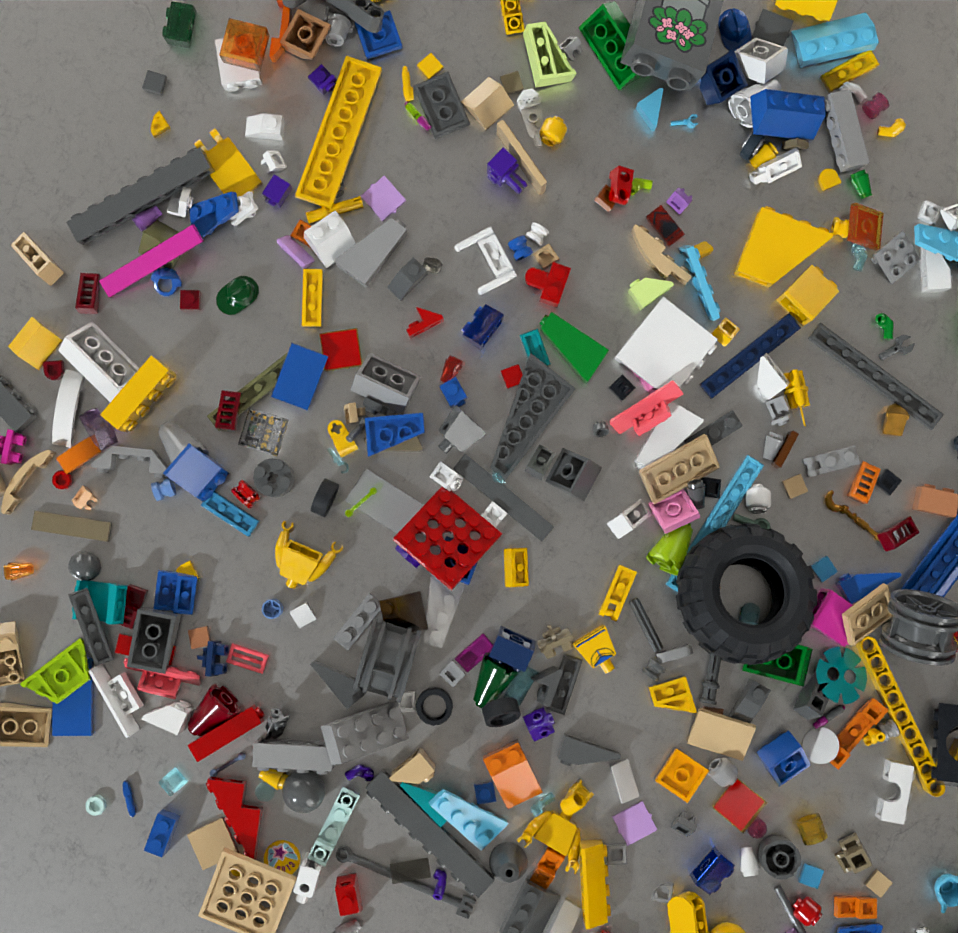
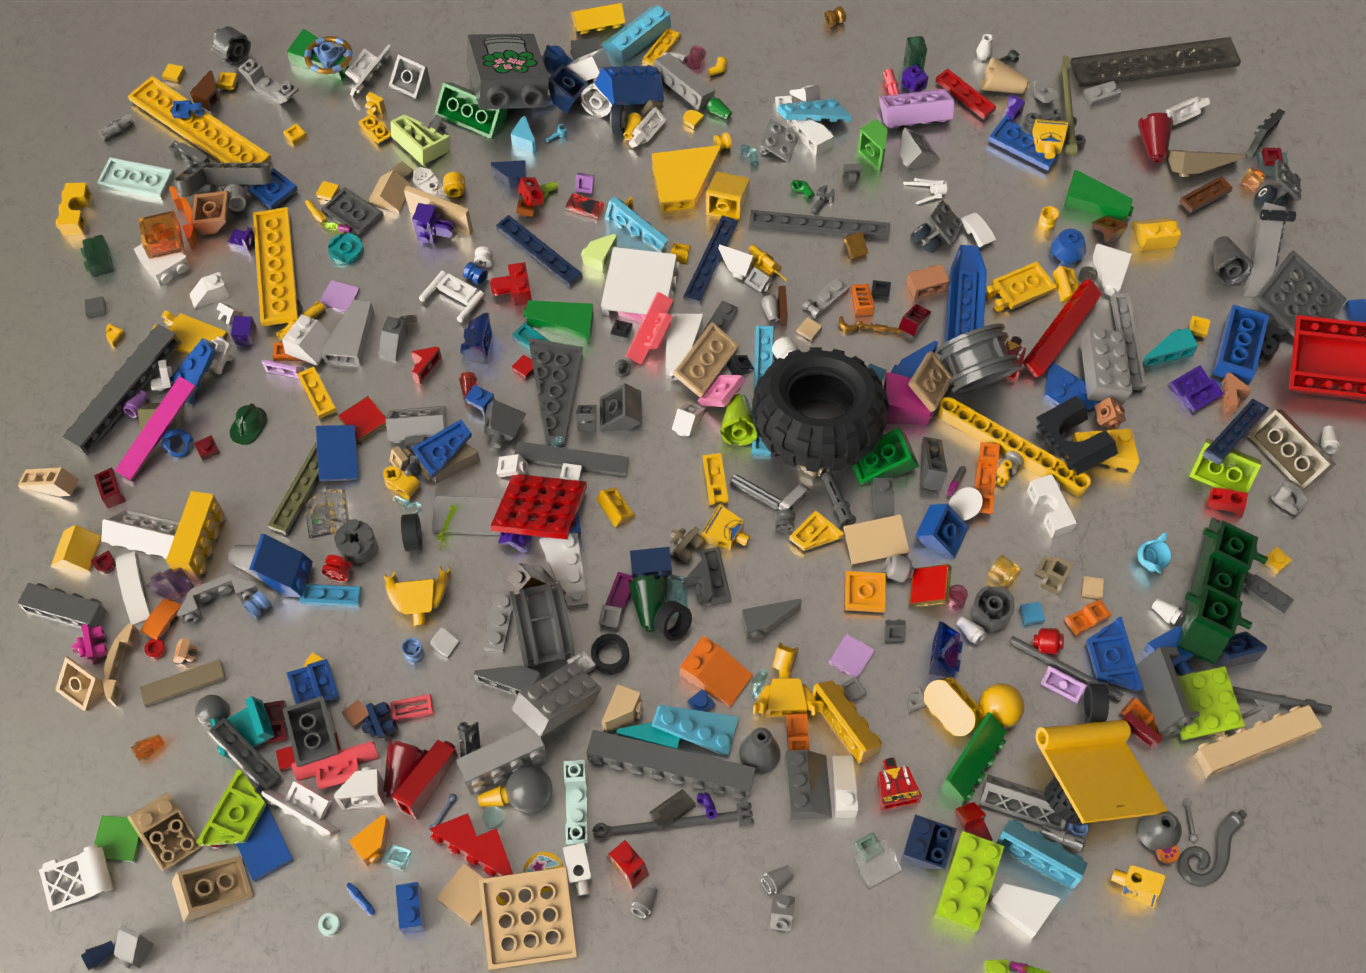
camera: 30 degrees left, 25 degrees down
dark red slope [215,390,241,431] -> none
dark purple arm [345,764,374,781] -> none
dark purple brick [523,707,555,742] -> none
tan tile [533,243,559,270] -> none
white slope [610,759,639,803] -> none
tan slope [631,224,692,286] -> none
dark grey cone [686,479,705,509] -> none
teal piece [816,646,867,704] -> none
tile [847,203,884,250] -> none
none -> teal tile [328,233,364,265]
none -> light orange slope [349,814,390,866]
none -> dark blue slope [491,160,527,189]
none -> dark blue tile [496,215,583,287]
none -> dark grey tile [842,164,862,183]

